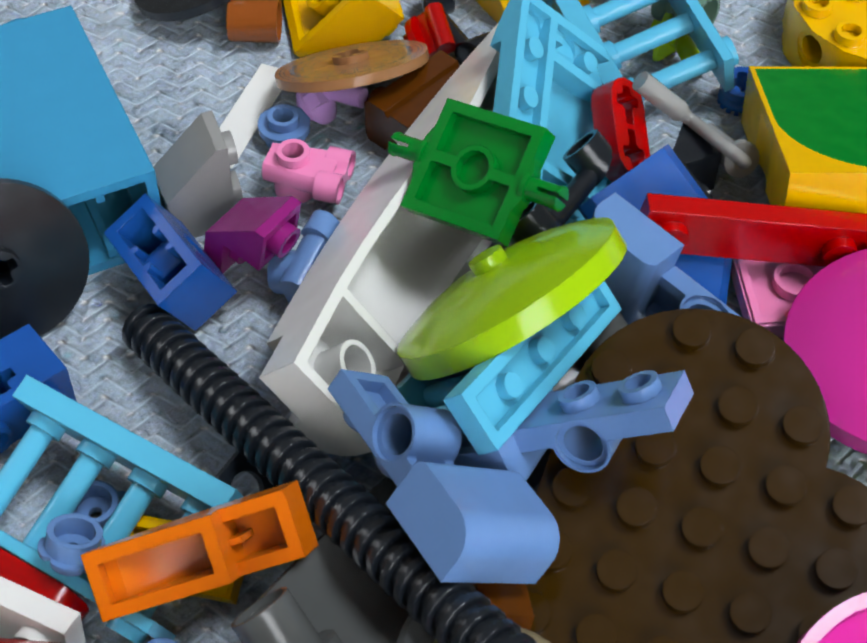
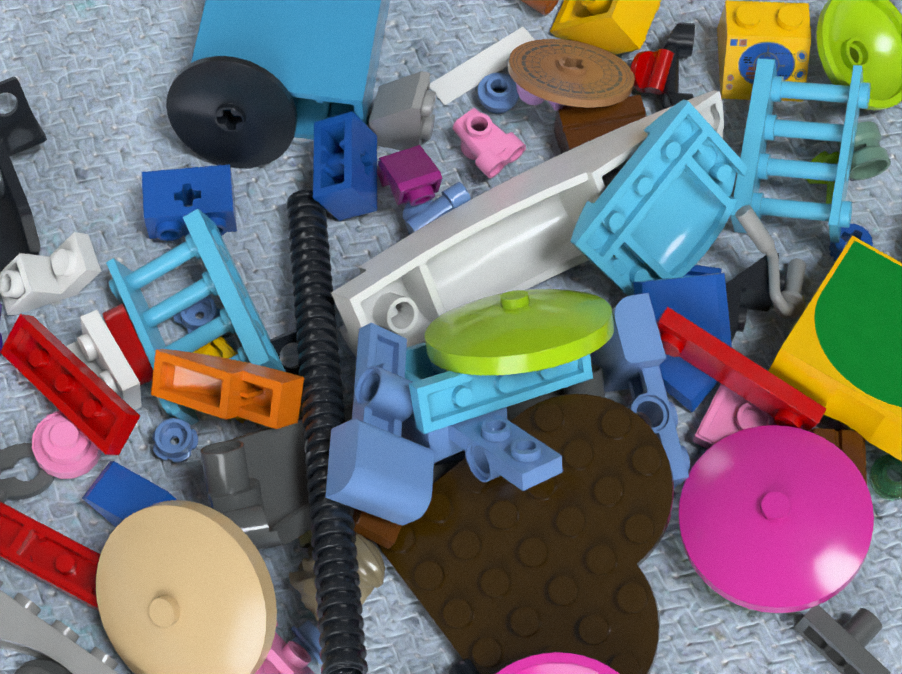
camera: 30 degrees right, 15 degrees up
medium blue plate [37,513,105,576] -> none
green plate [388,98,569,247] -> none
black bar [512,129,612,243] -> none
red beam [591,78,650,182] -> none

